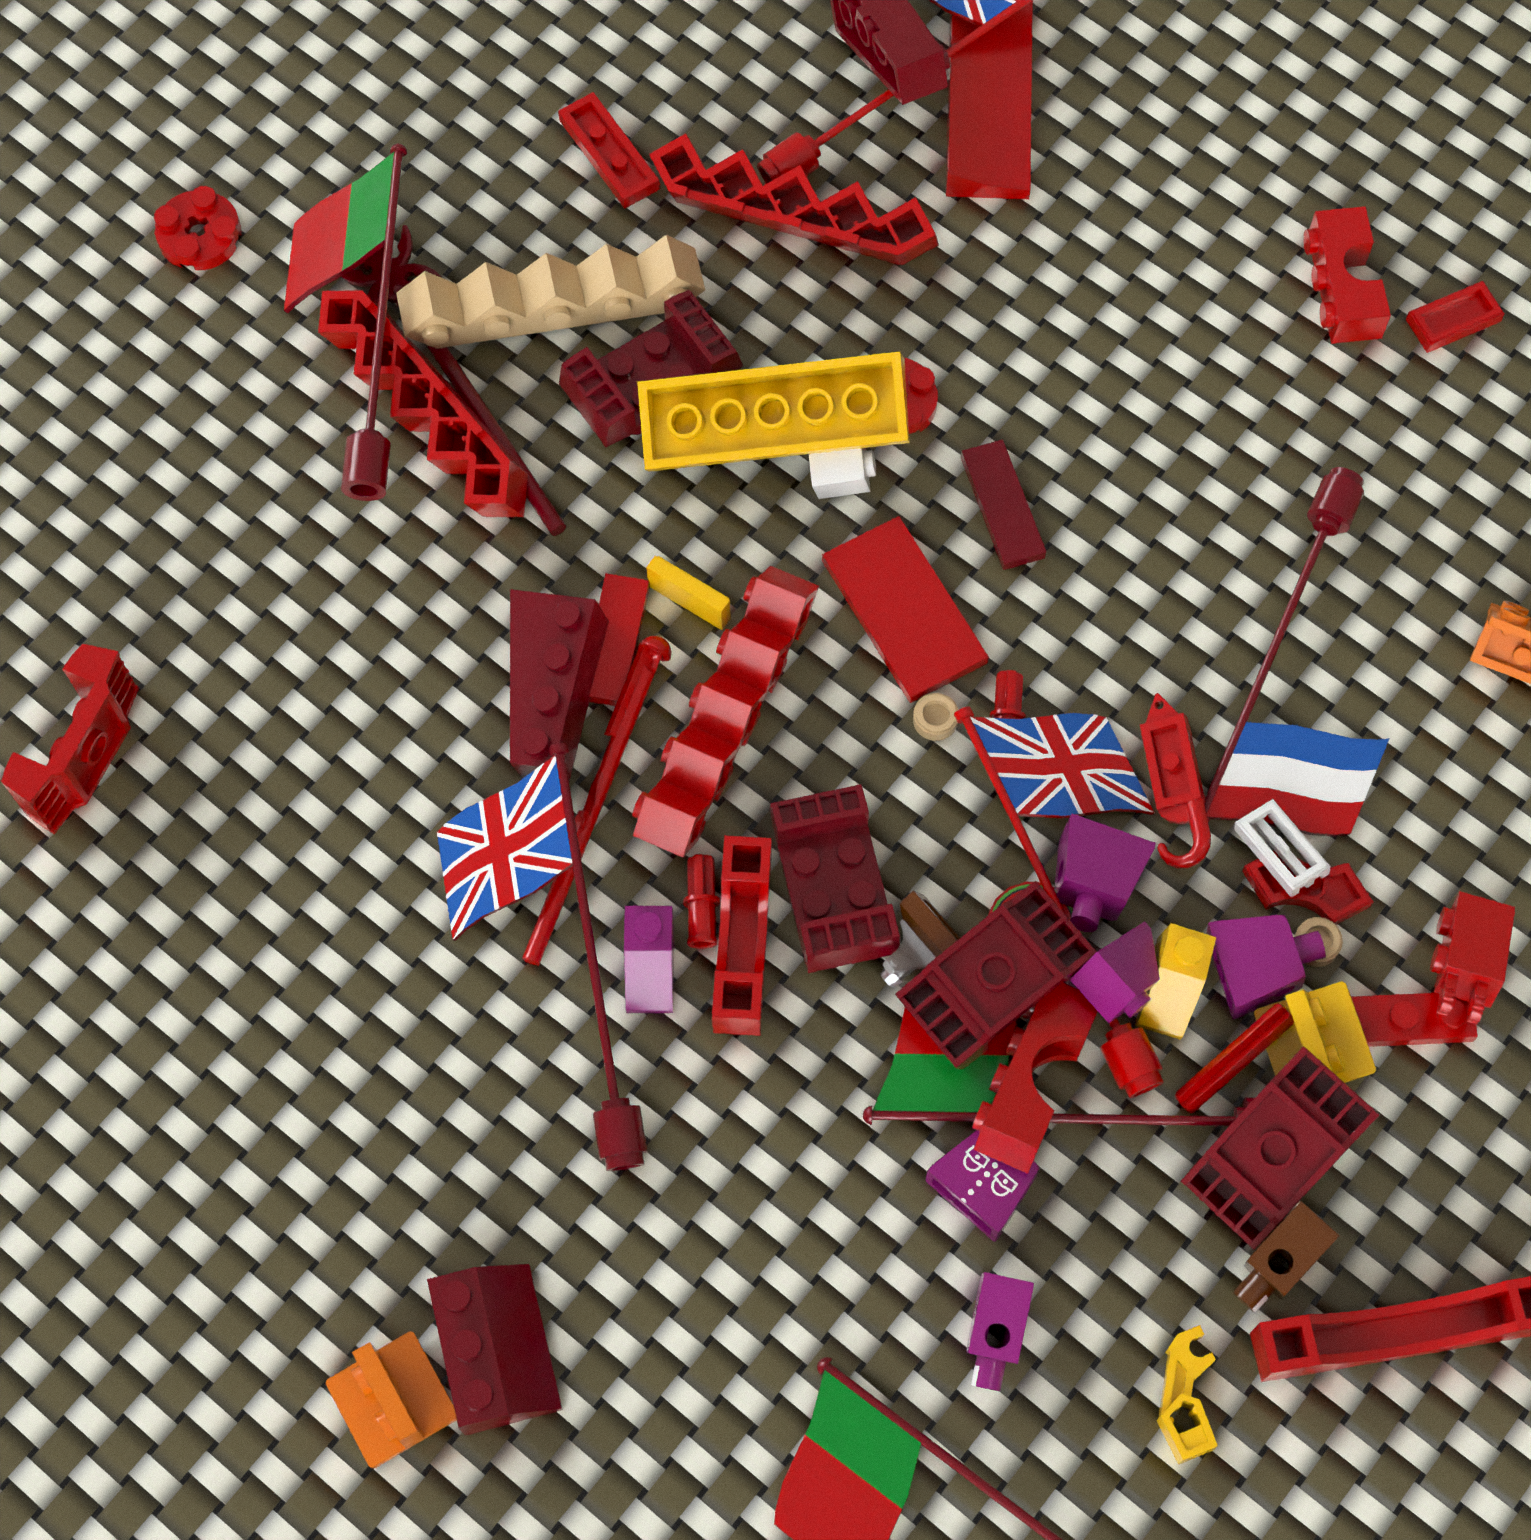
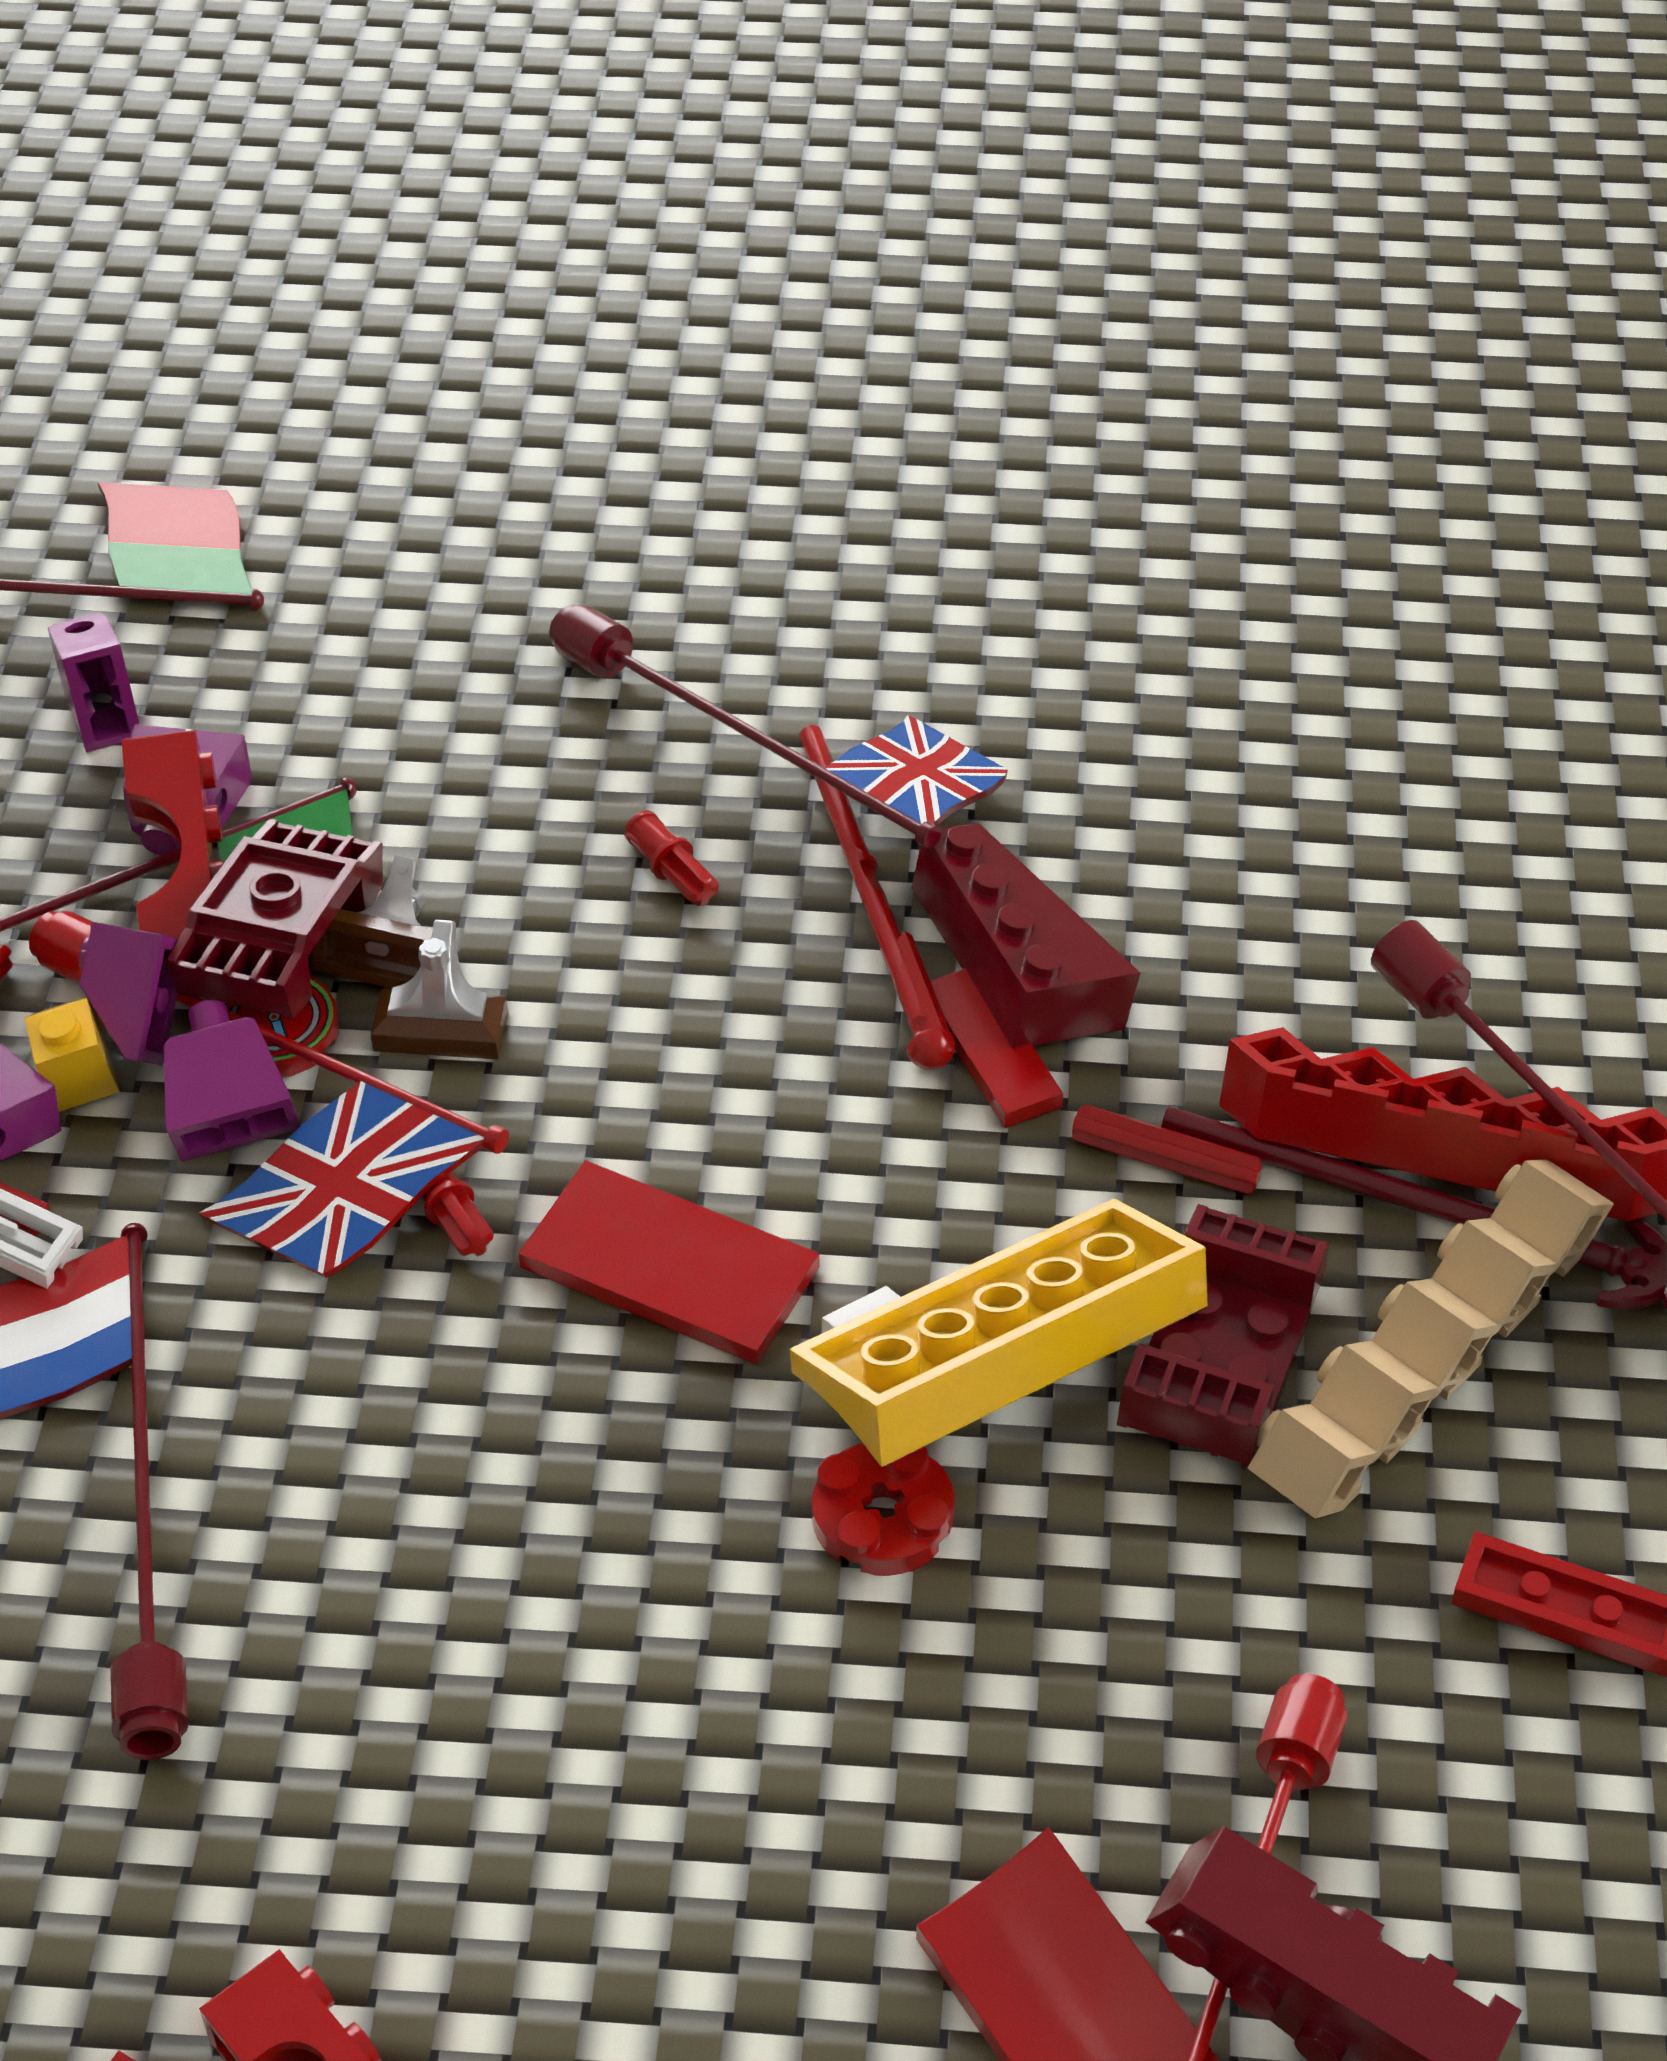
camera: 145 degrees right, 20 degrees down
red plate [1,644,139,835] -> none
orange bracket [326,1331,457,1469] -> none
dark red slope [427,1264,563,1436] -> none
slope [624,906,675,1013] -> none
red brick [632,566,819,858] -> none
yellow tile [646,555,731,630] -> none
red brick [649,133,939,266] -> none
red arch [712,835,772,1036] -> none
dark red plate [769,784,900,974] -> none
tan tile [913,693,958,741] -> none
dark red tile [961,439,1046,570] -> none
red plate [1140,693,1211,869] -> none
none -> piece [370,920,508,1060]
none -> red axle [1072,1104,1262,1195]

